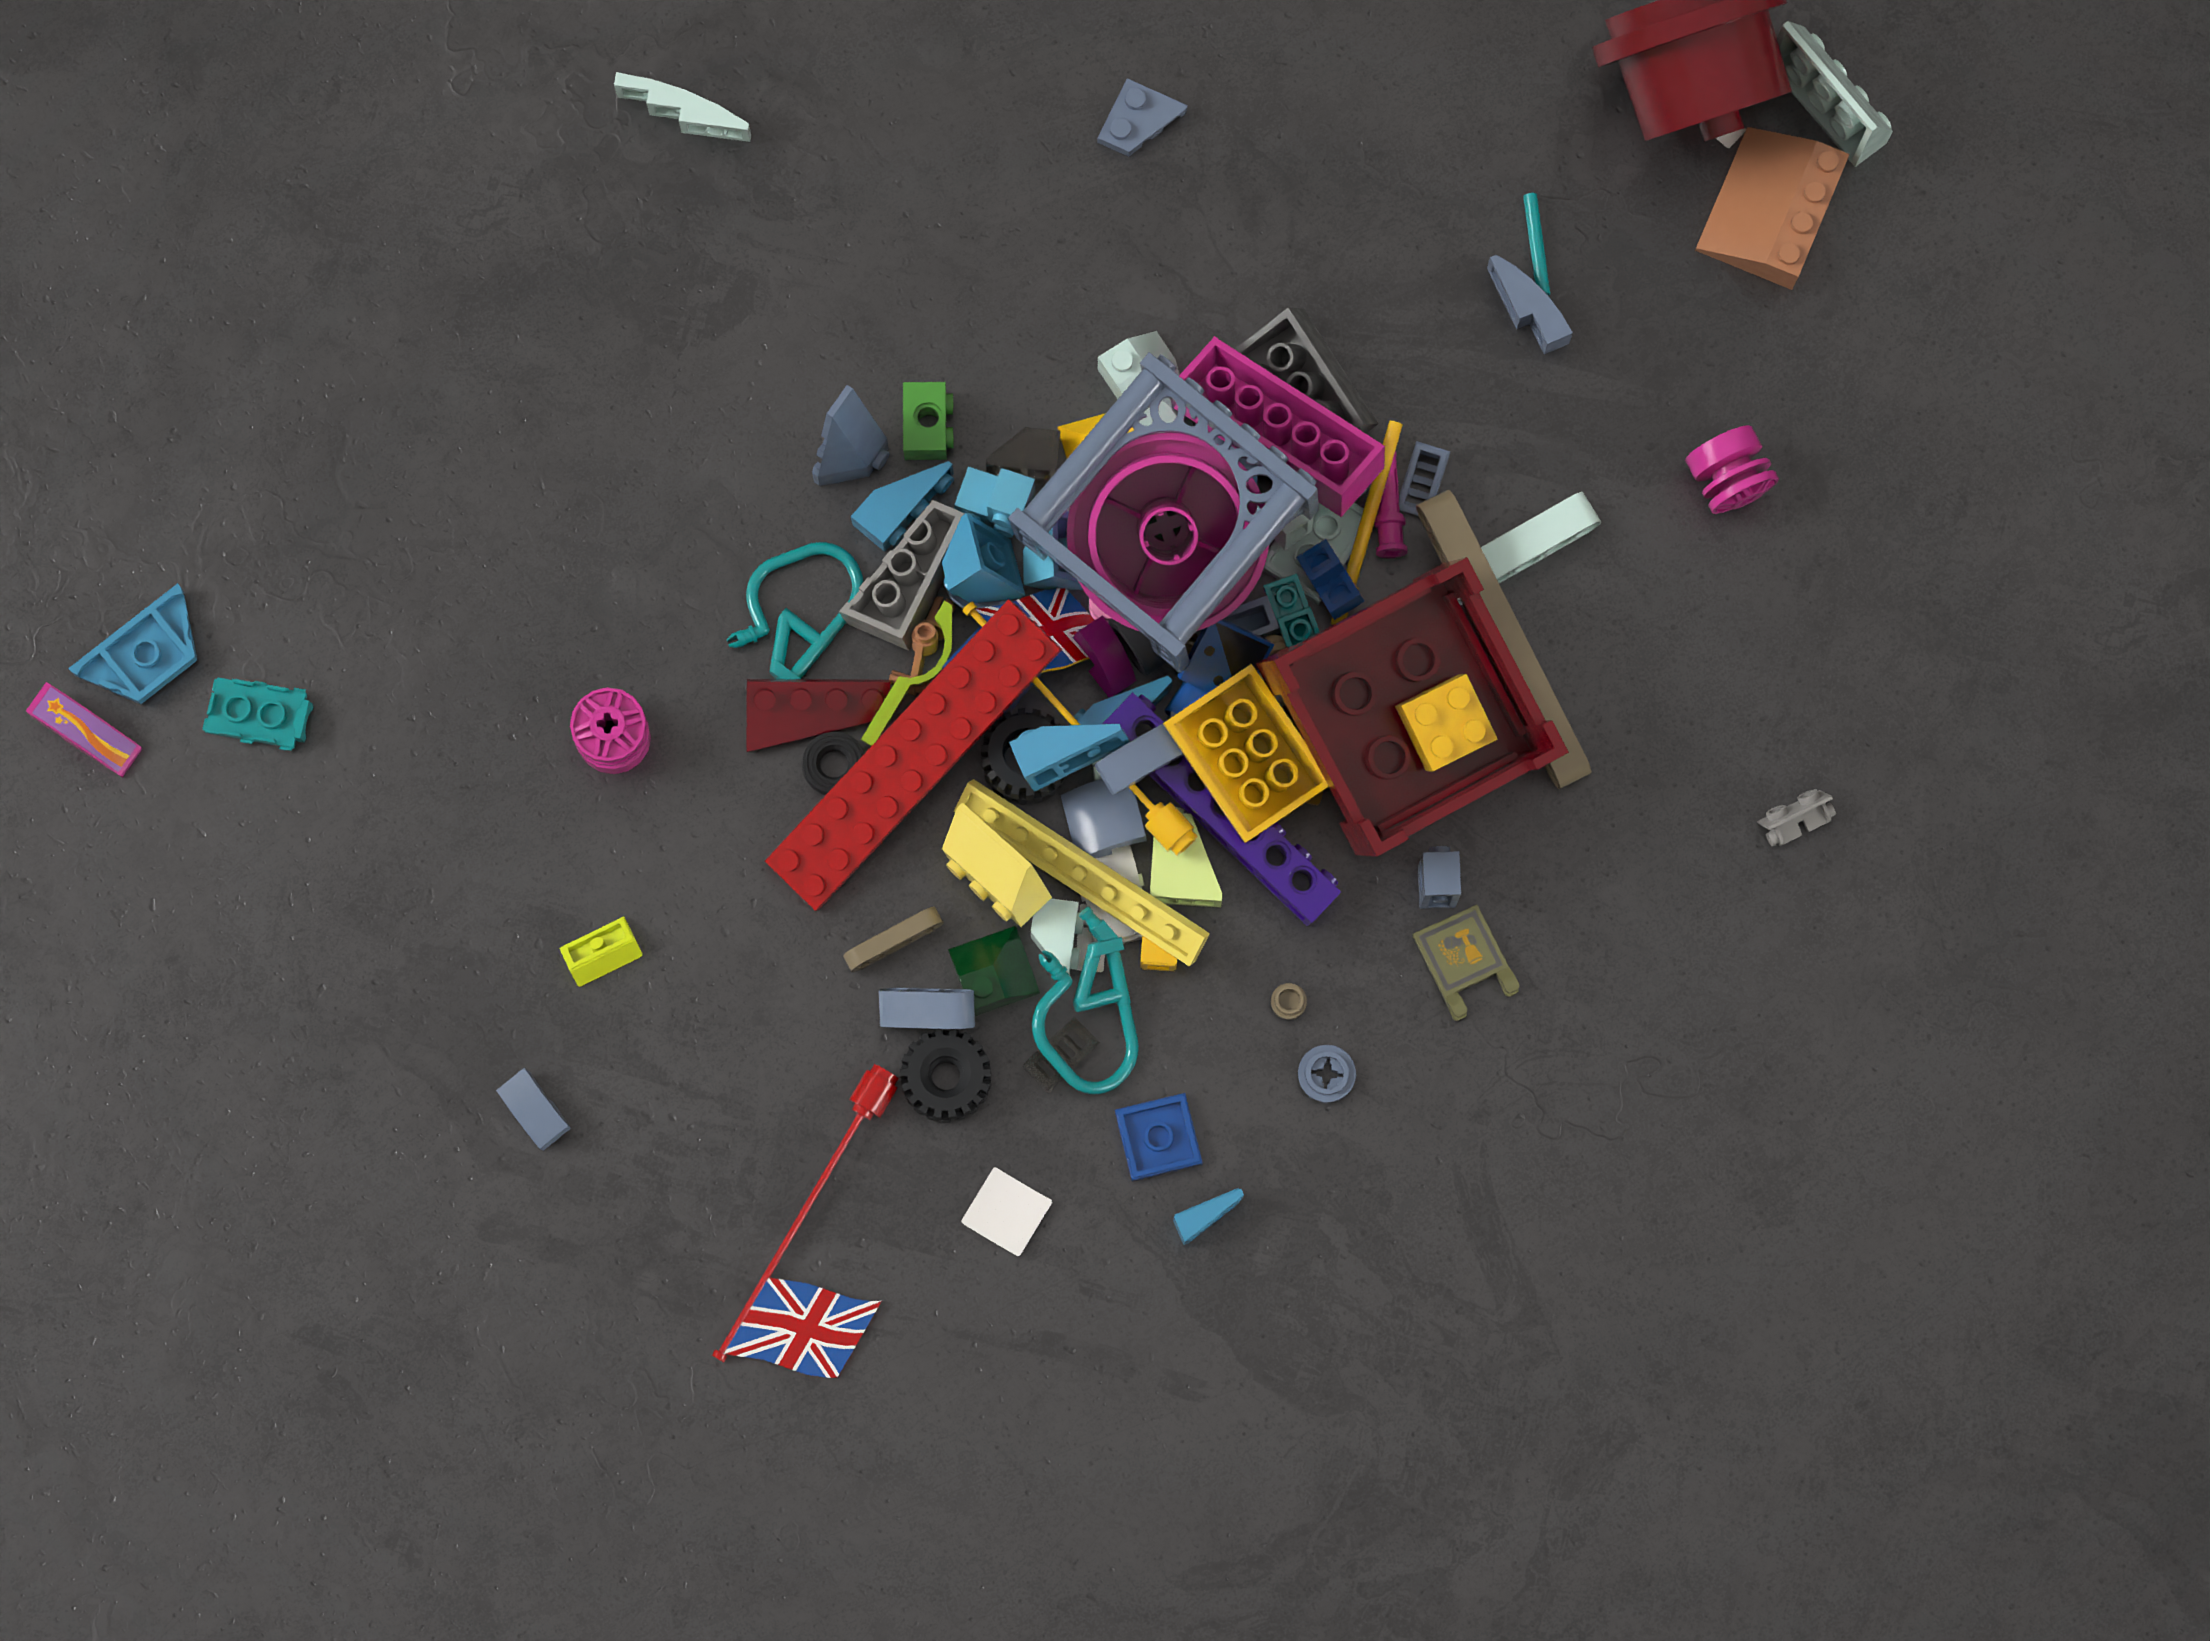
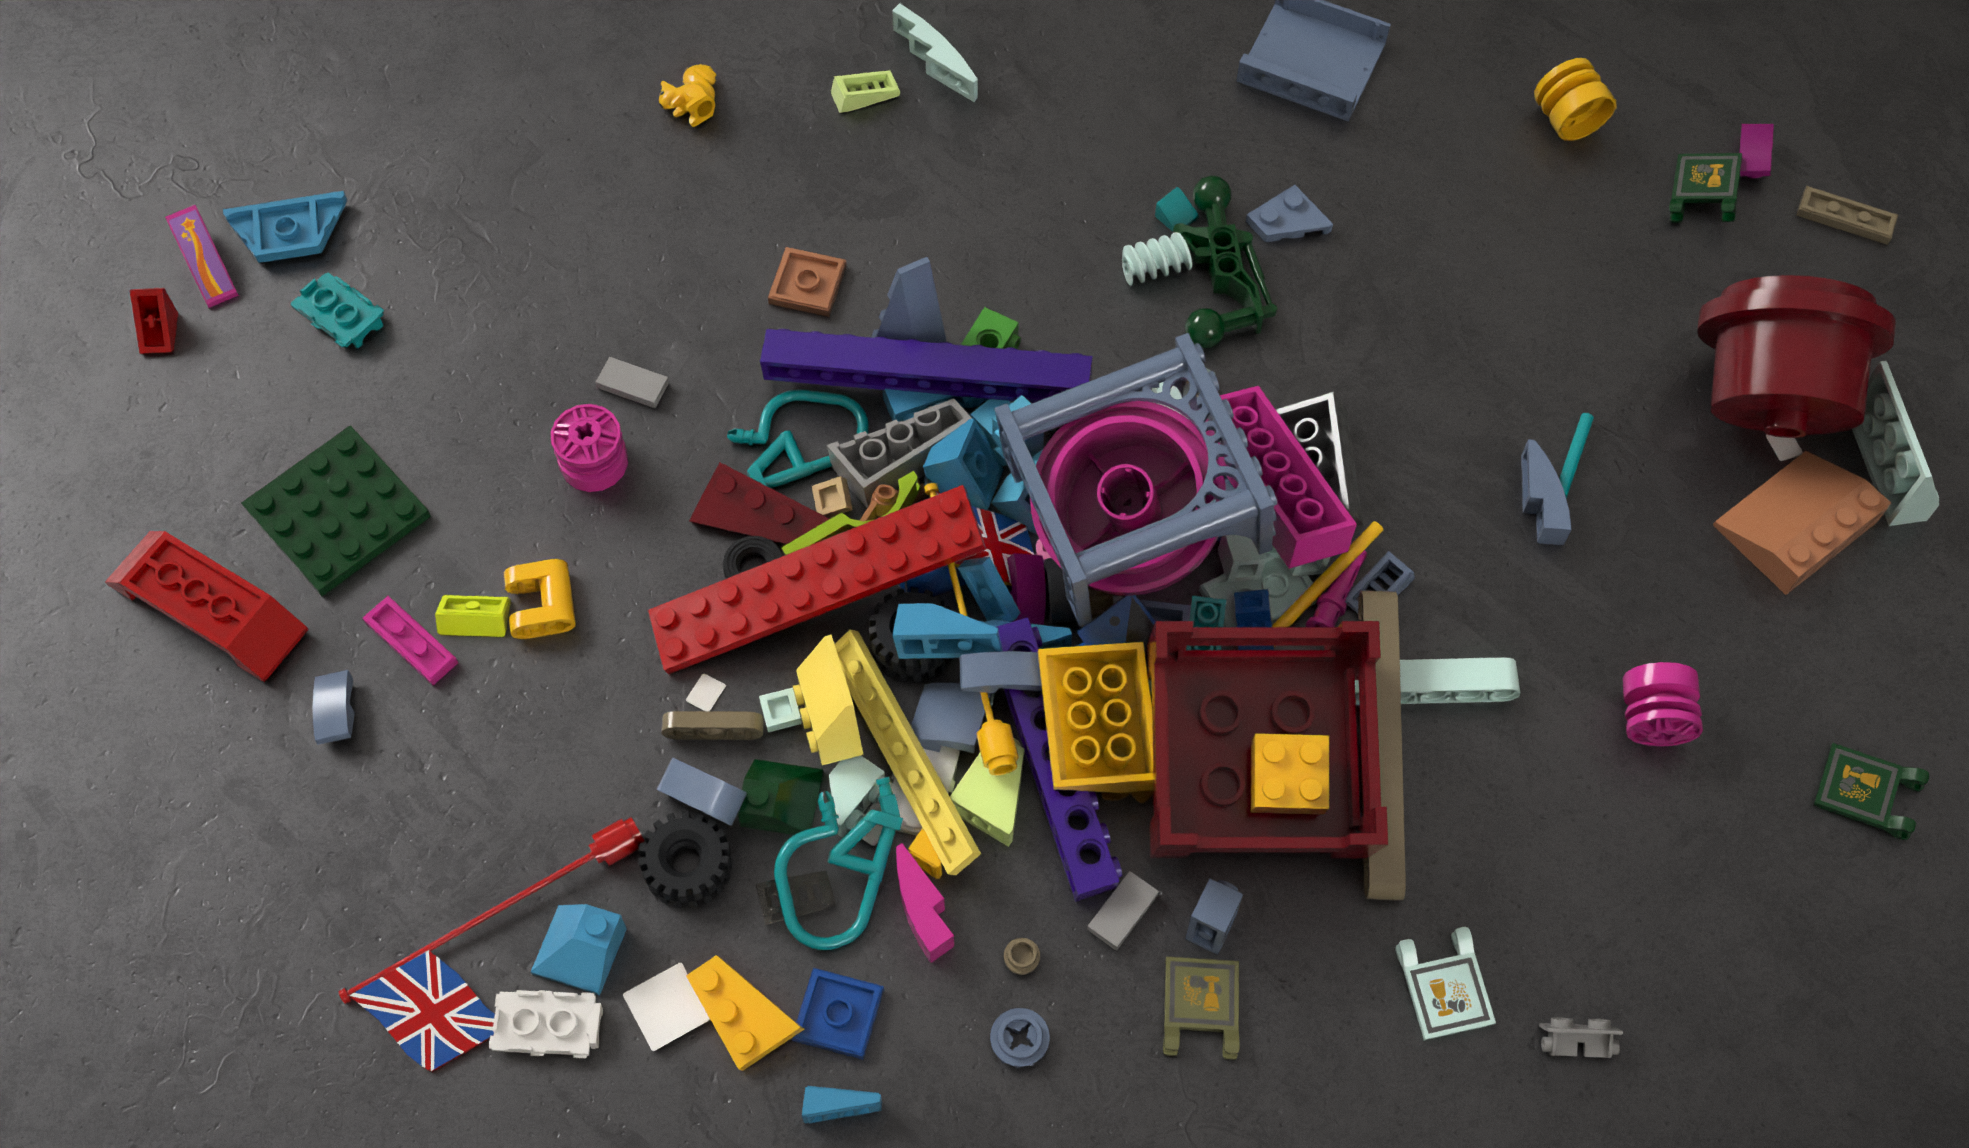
camera: 30 degrees right, 15 degrees down
none -> red slope [105,531,309,683]
none -> red slope [130,288,178,354]
none -> dark green plate [241,425,431,597]
none -> dark pink tile [362,596,458,686]
none -> white piece [489,990,603,1058]
none -> yellow connector [504,559,576,639]
none -> dark azure slope [531,904,627,996]
none -> light grey tile [595,357,669,408]
none -> yellow animal [659,64,717,127]
none -> white sticker [686,674,726,711]
none -> yellow wing [686,955,805,1071]
none -> light aqua plate [759,688,802,732]
none -> dark purple brick [760,329,1092,403]
none -> nougat tile [768,247,847,317]
none -> tan plate [812,476,853,518]
none -> yellowish green slope [831,70,900,113]
none -> dark pink slope [896,843,954,963]
none -> dark azure plate [958,557,1021,621]
none -> light grey tile [1087,871,1159,951]
none -> light aqua piece [1122,232,1192,286]
none -> teal slope [1155,187,1199,232]
none -> dark green piece [1173,175,1277,348]
none -> light aqua flag [1395,927,1496,1041]
none -> dark green flag [1813,743,1929,840]

